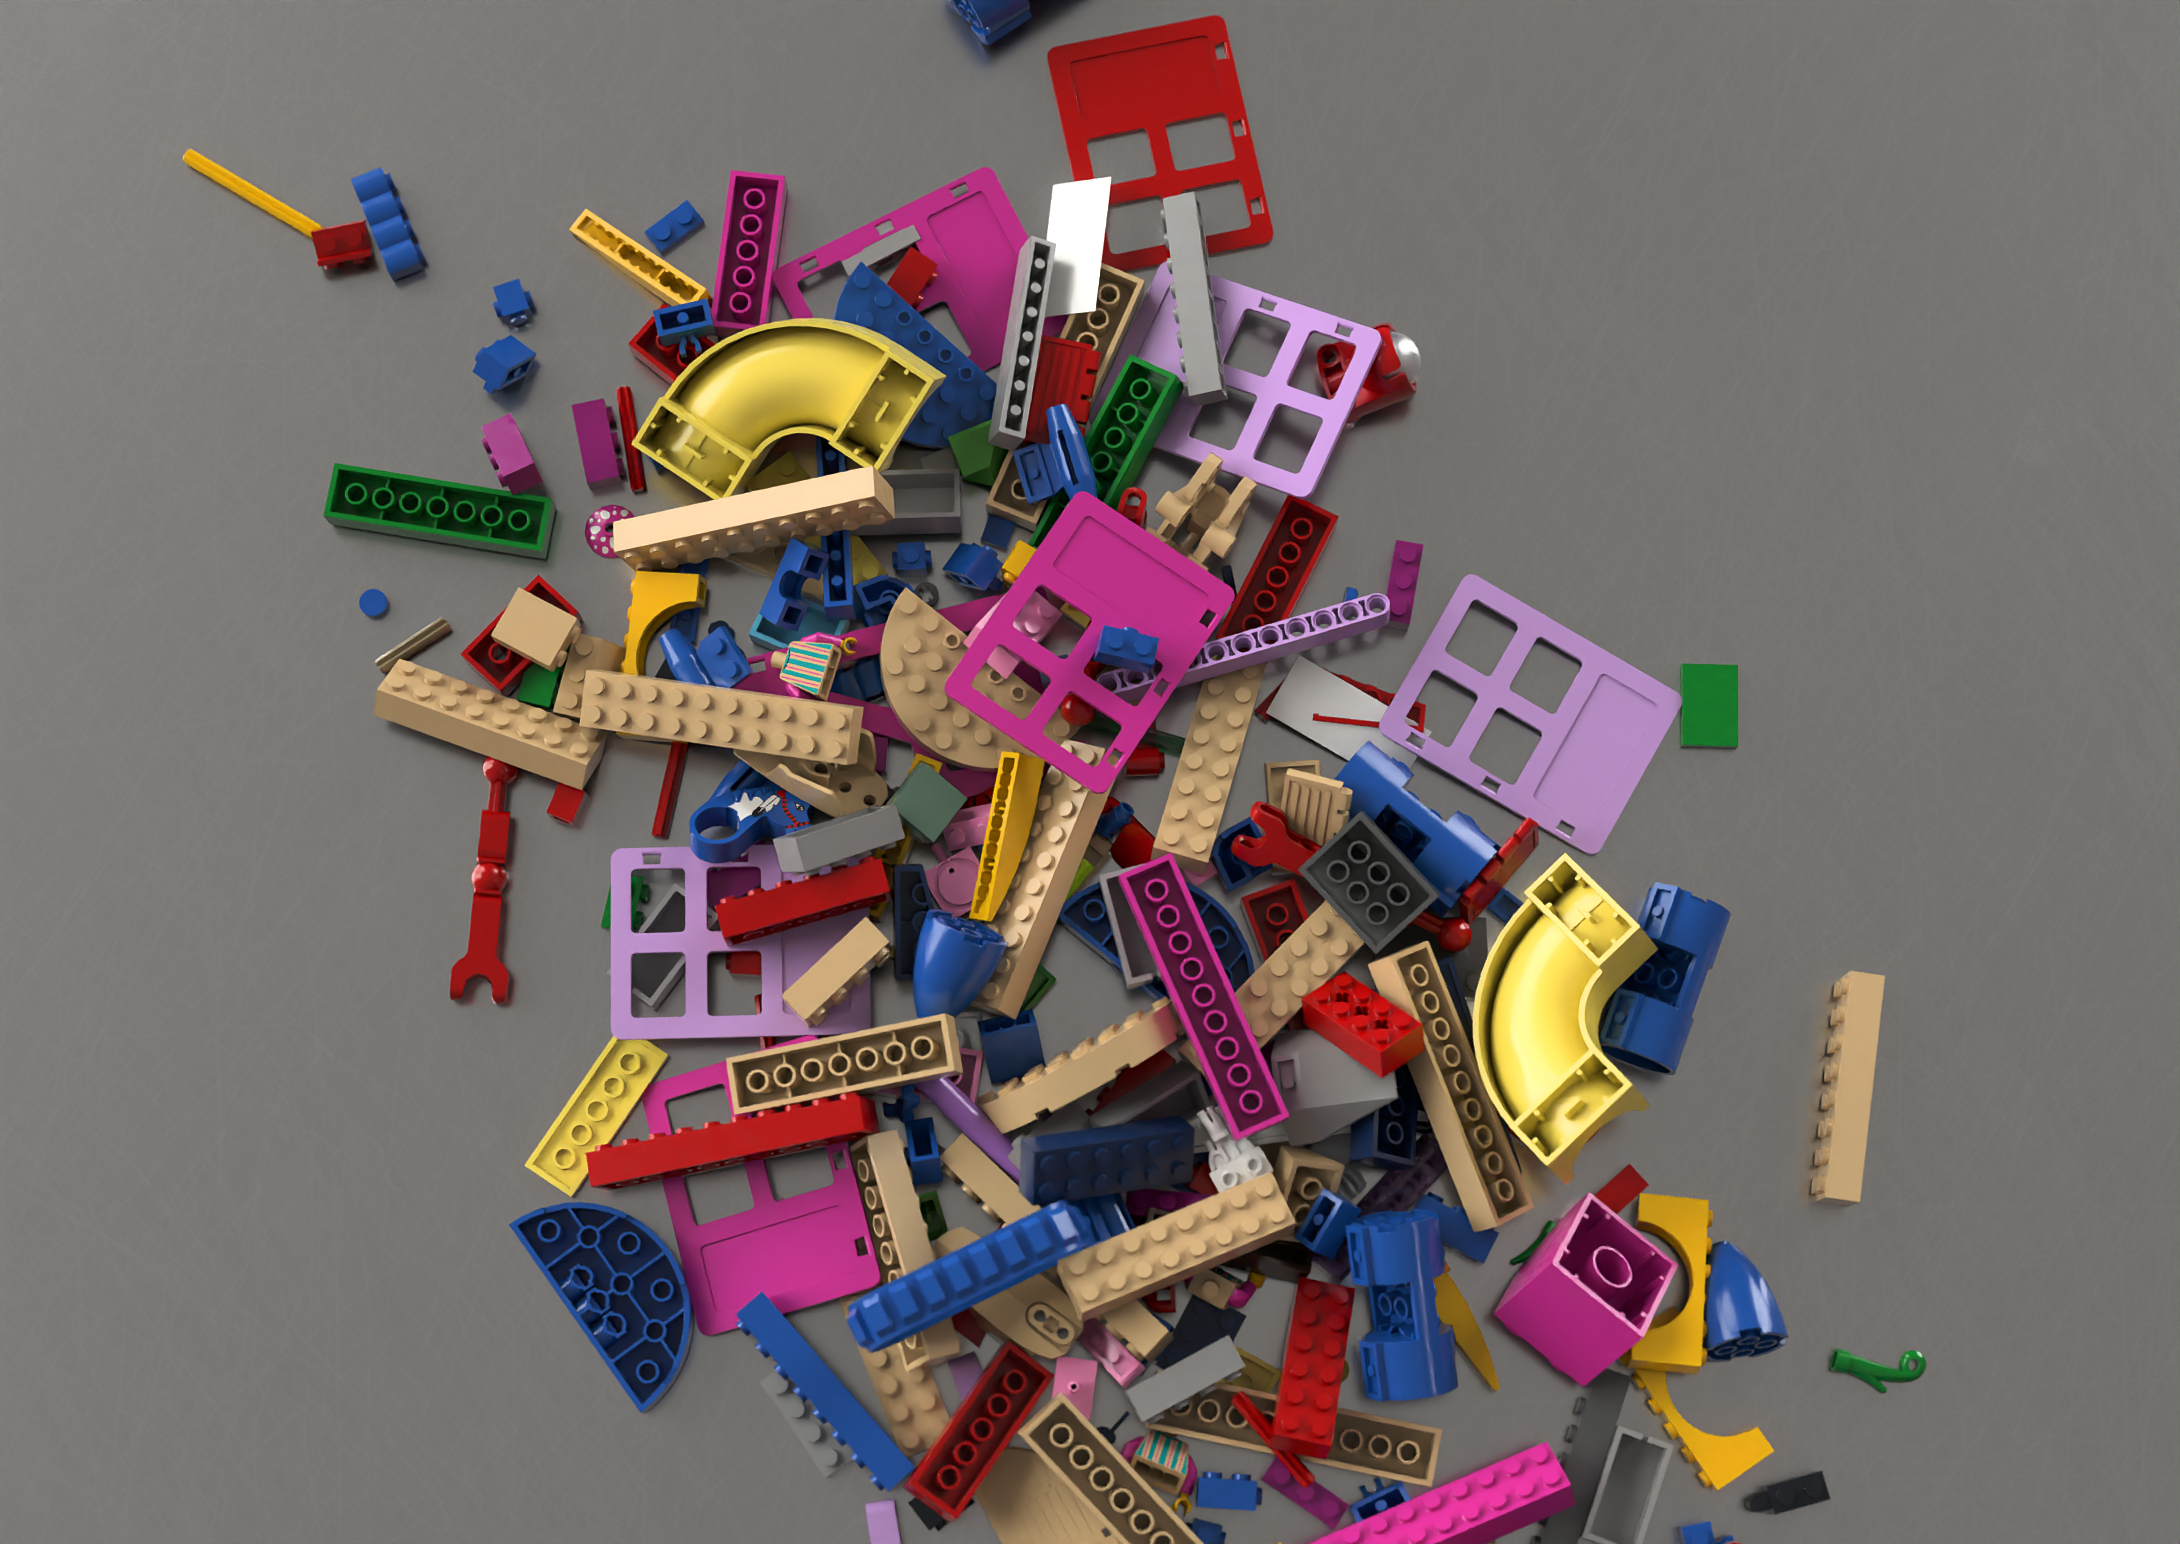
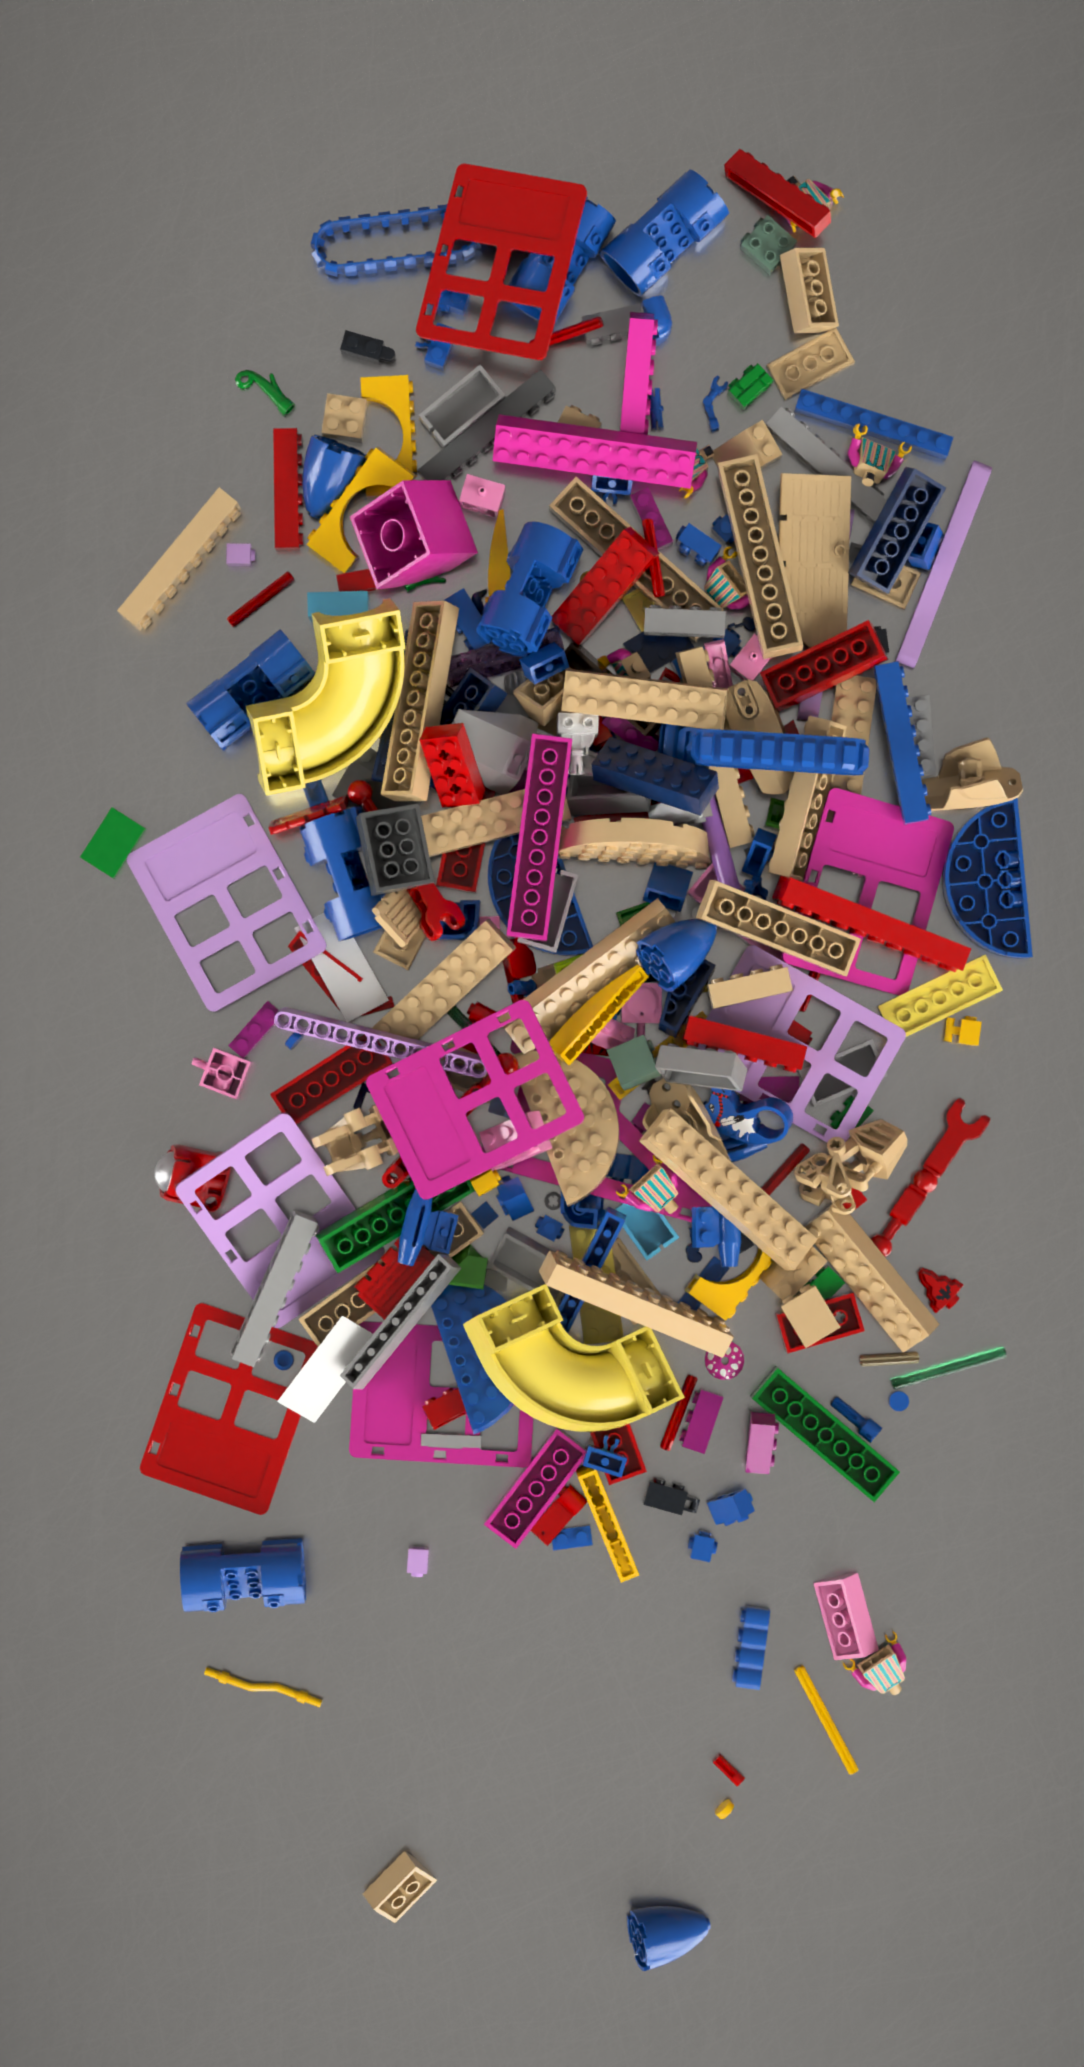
camera: 150 degrees left, 10 degrees up
red bracket [311,220,373,269] -> none
blue arch [759,537,830,632] -> none
blue brick [1094,625,1159,674] -> none
none -> bright pink piece [191,1048,253,1099]
none -> lavender brick [226,543,256,567]
none -> red axle [227,572,294,626]
none -> red brick [273,428,304,551]
none -> blue tile [274,1350,294,1370]
none -> medium azure piece [307,591,370,622]
none -> tan brick [321,393,368,443]
none -> lavender brick [407,1546,429,1577]
none -> bright pink piece [459,474,506,518]
none -> dark blue animal [472,589,487,615]
none -> red door [530,1485,588,1546]
none -> black brick [643,1478,700,1515]
none -> blue brick [713,629,742,659]
none -> red piece [713,1754,745,1786]
none -> yellow tile [715,1799,734,1819]
none -> tan piece [794,1119,907,1215]
none -> bright pink slope [813,1573,879,1660]
none -> blue piece [831,1397,882,1443]
none -> torso [843,1631,906,1695]
none -> clear green axle [891,1347,1007,1390]
none -> red rock [917,1268,963,1313]
none -> tan piece [921,737,1023,811]
none -> yellow brick [944,1016,982,1046]

